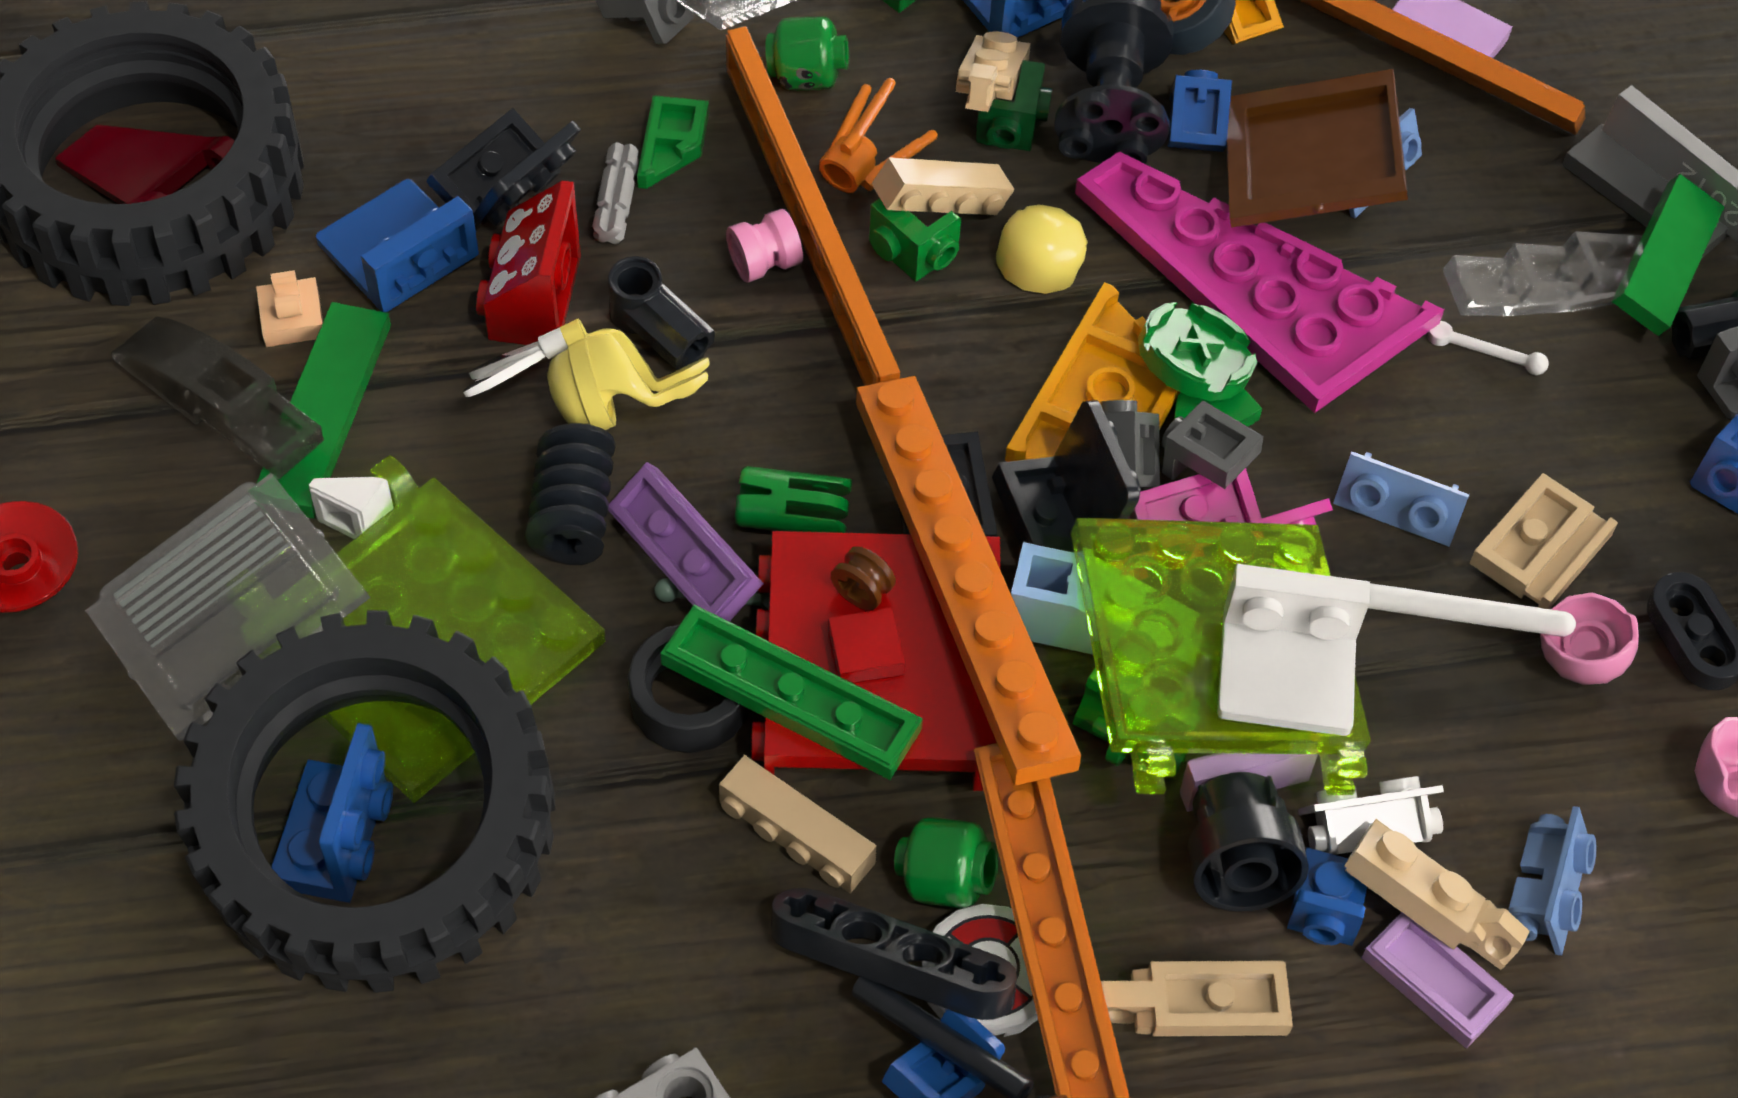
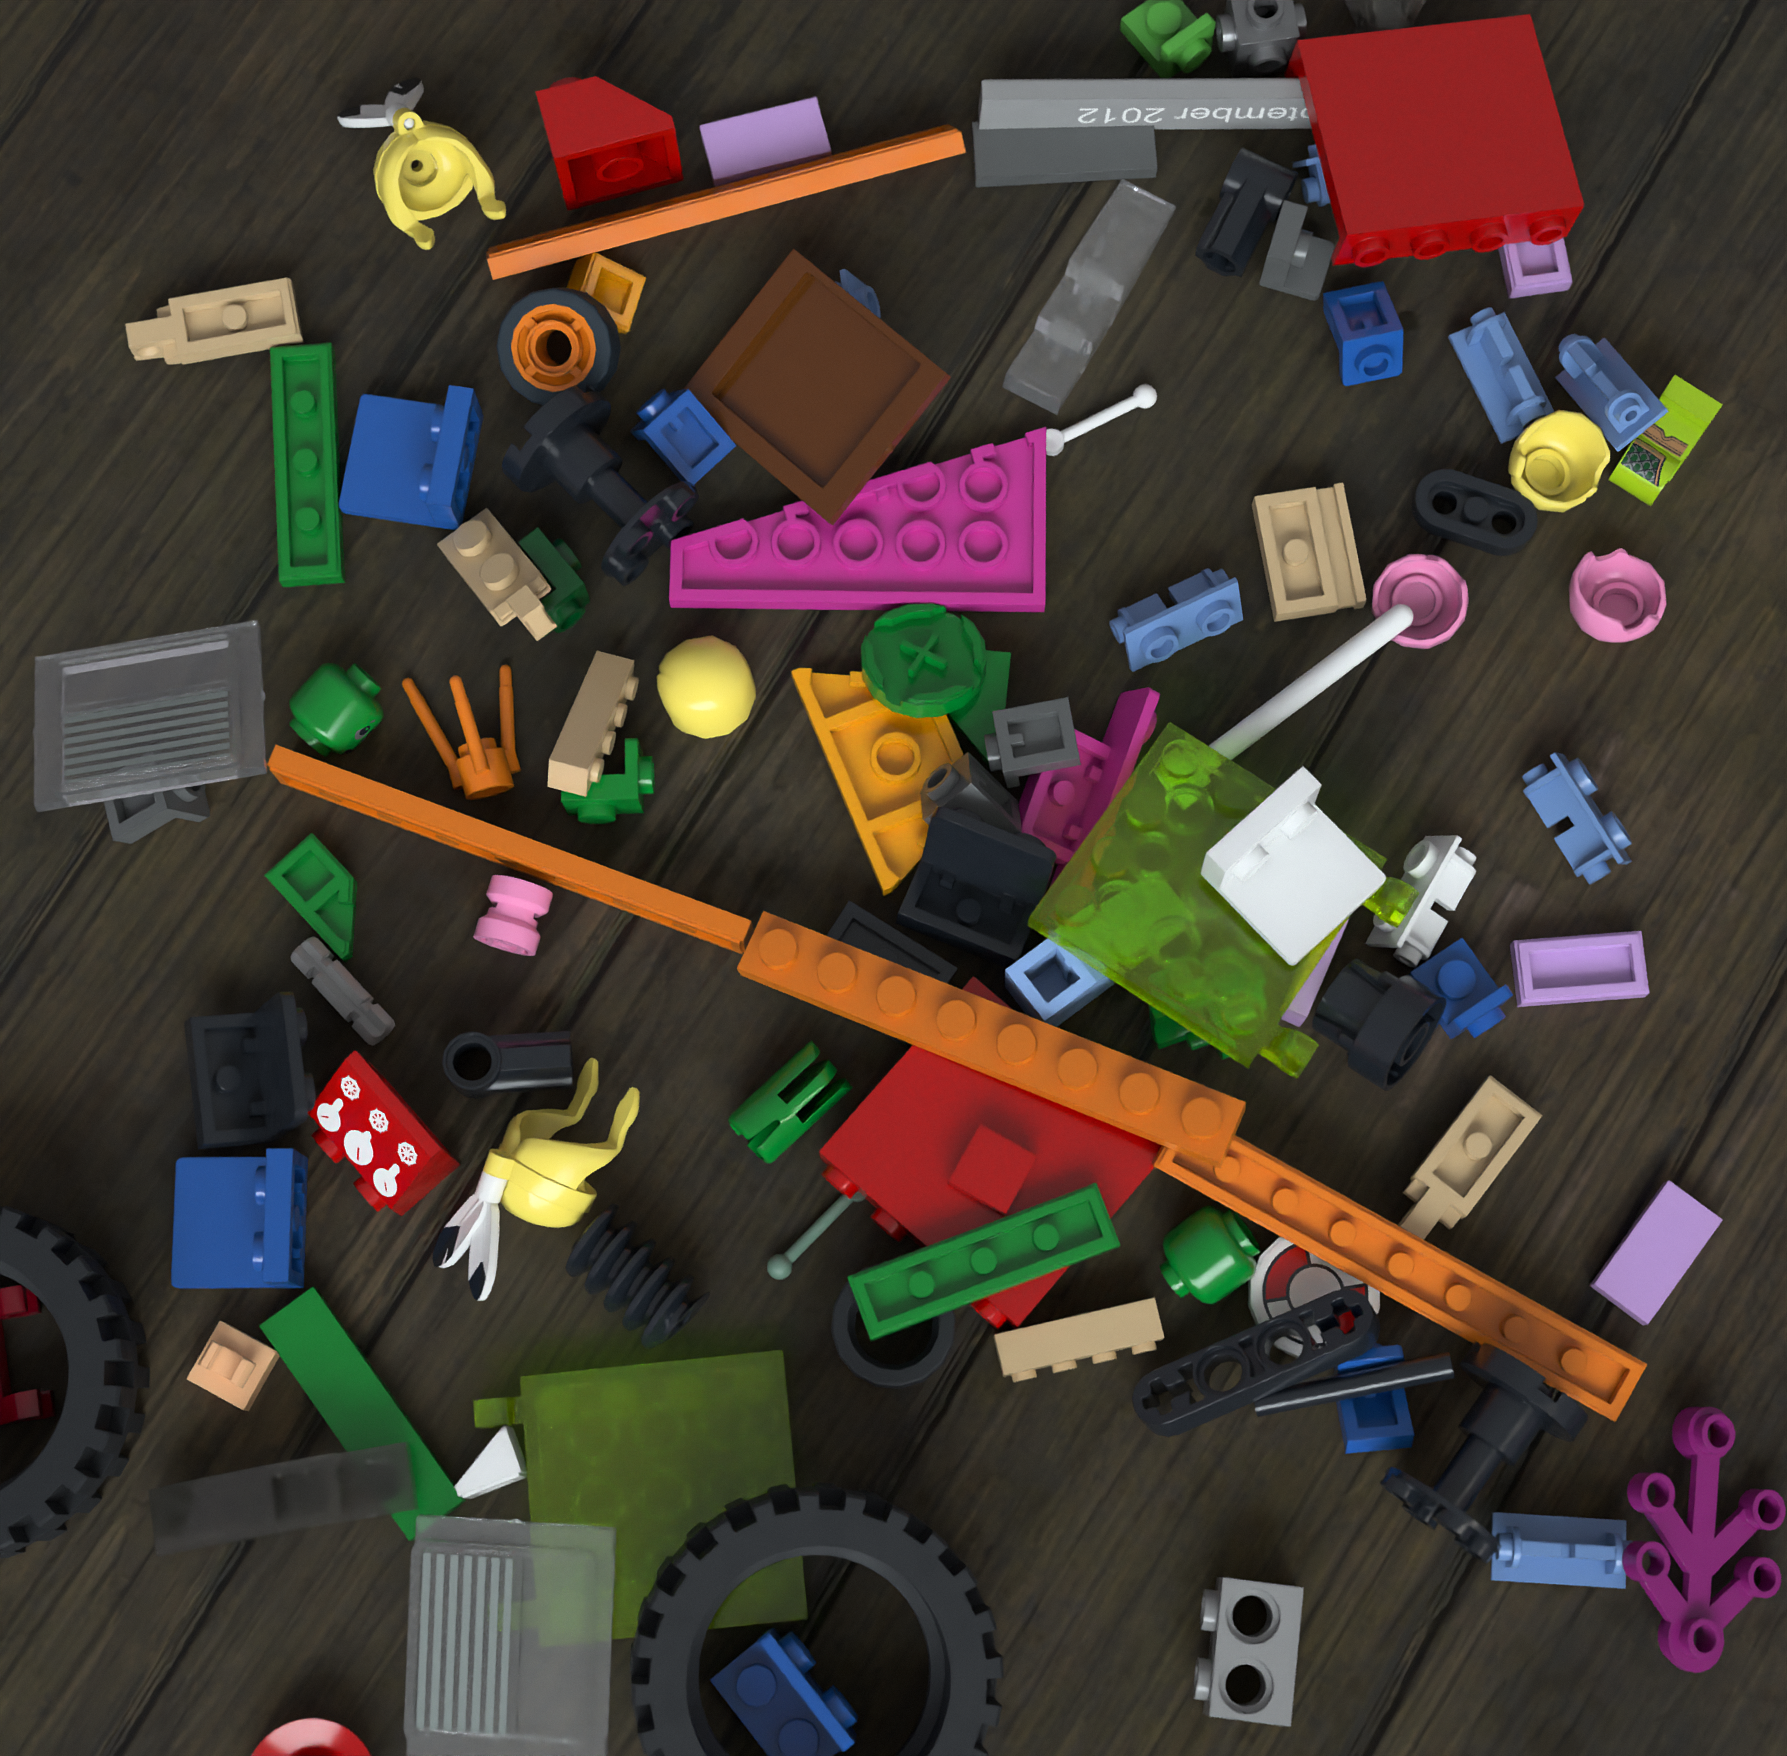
camera: 45 degrees left, 20 degrees up
medium lavender tile [608,462,763,622] -> none
reddish brown bush [830,547,896,610] -> none
tan hinge [1344,818,1530,970] -> none
green tile [1612,173,1725,336] -> none

